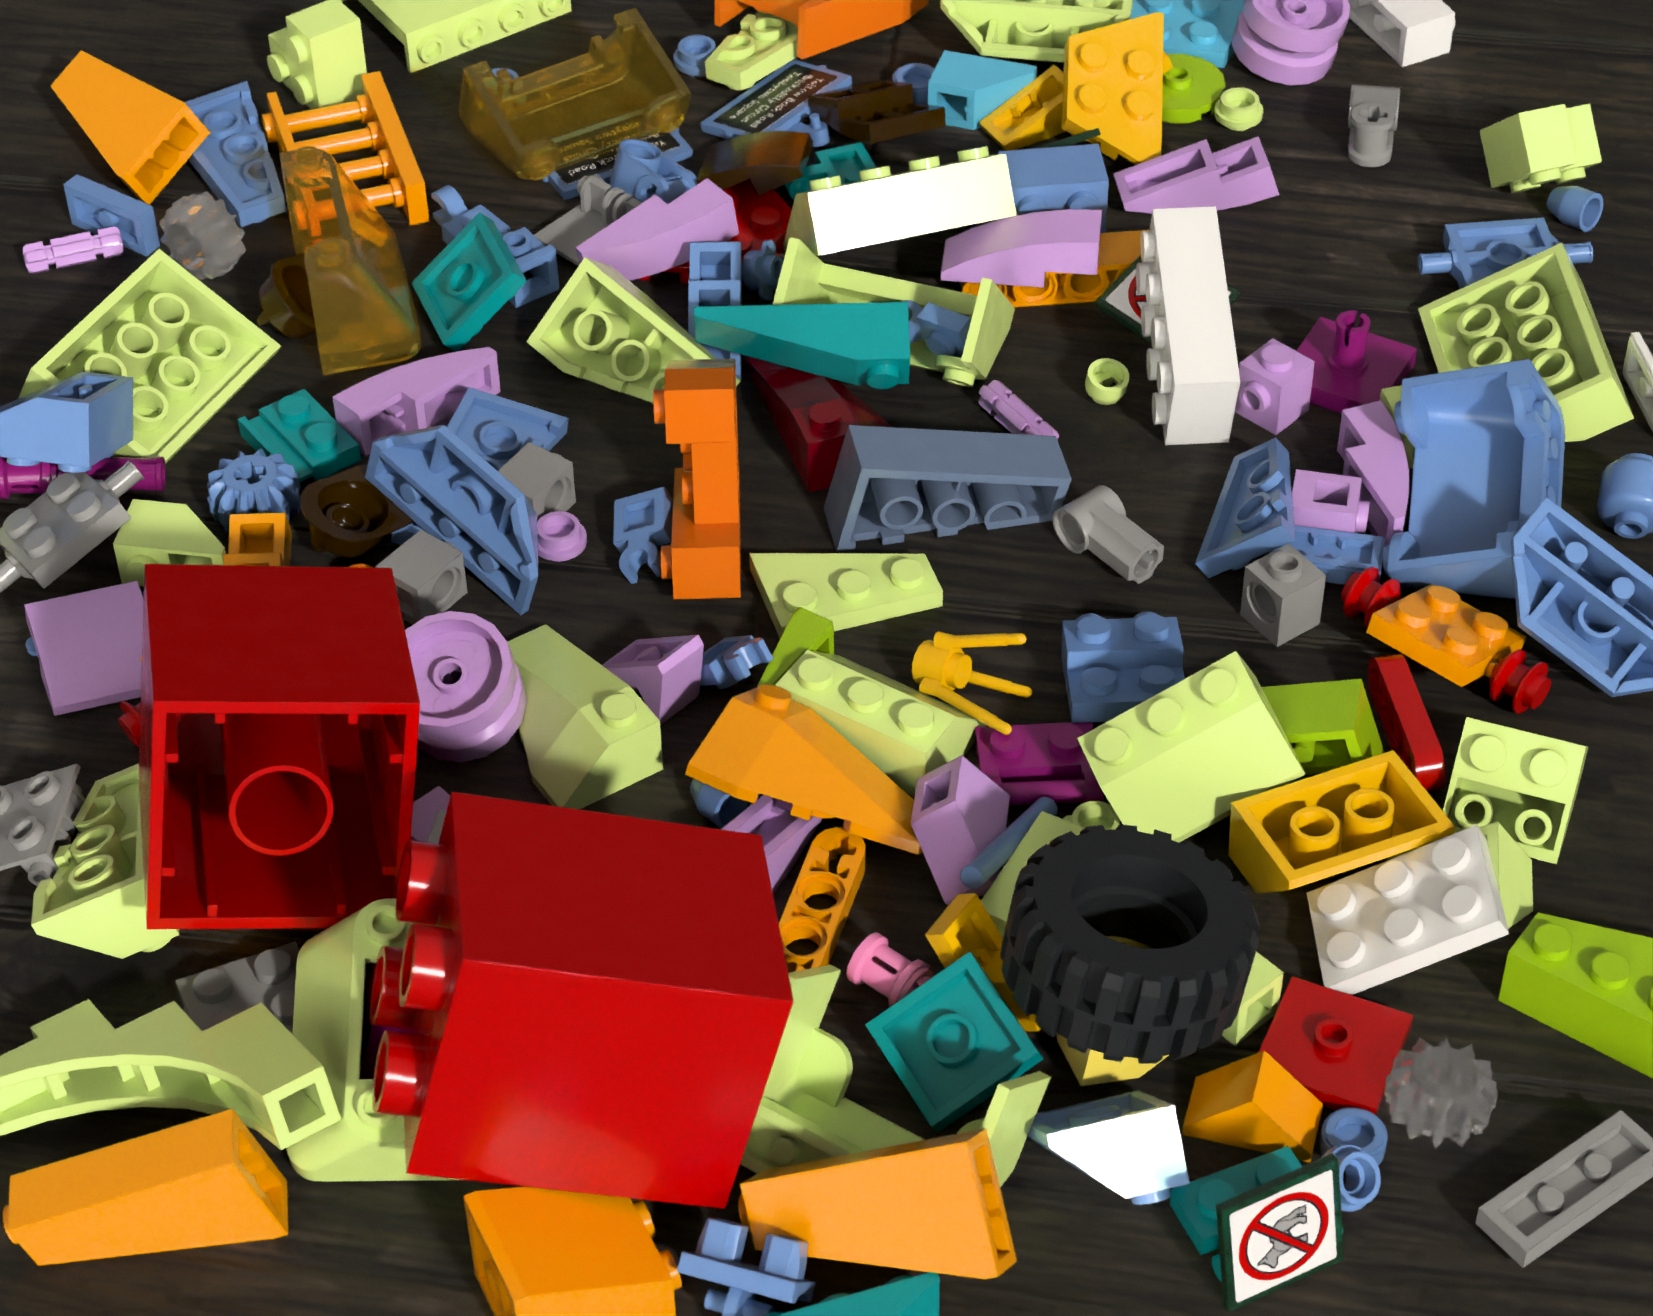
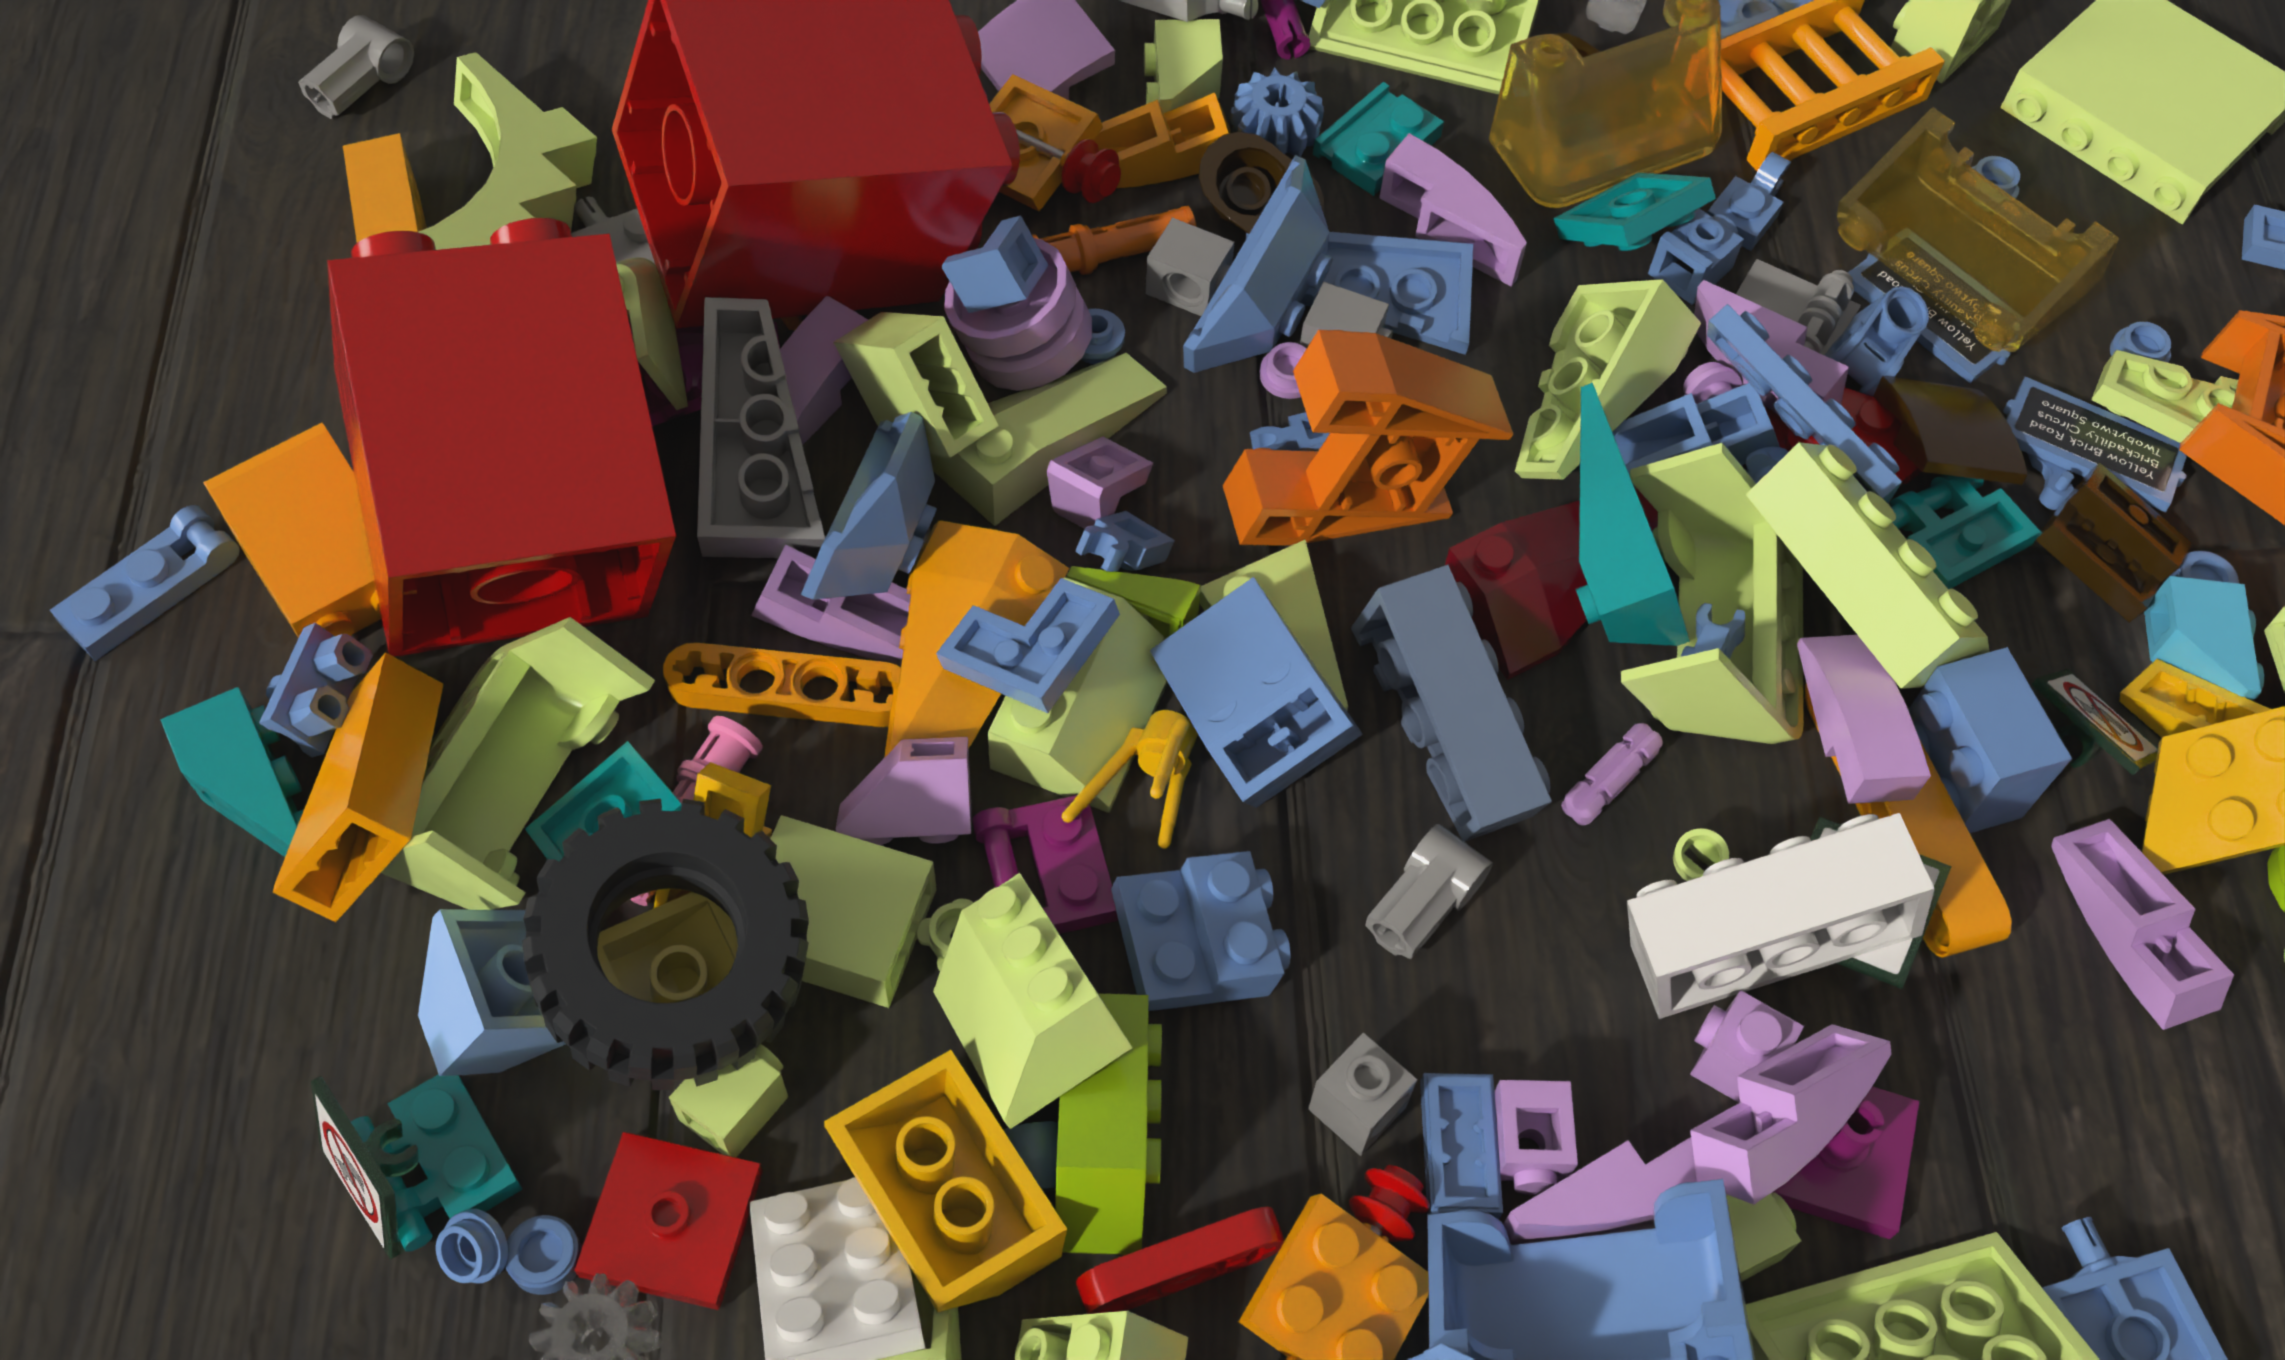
camera: 75 degrees right, 15 degrees up
medium blue bar [960,797,1058,889] -> none
light orange slope [1182,1050,1323,1163] -> none
medium blue wing [1195,437,1295,578] -> none
none -> medium blue wedge [801,412,937,600]
none -> yellowish green brick [833,312,999,458]
none -> medium blue plate [936,578,1120,713]
none -> medium blue panel [942,215,1048,313]
none -> medium blue slope [1149,577,1363,808]
none -> lavender plate [1683,362,1742,404]
none -> lavender slope [1690,1024,1891,1205]
none -> medium blue wing [1707,304,1902,503]

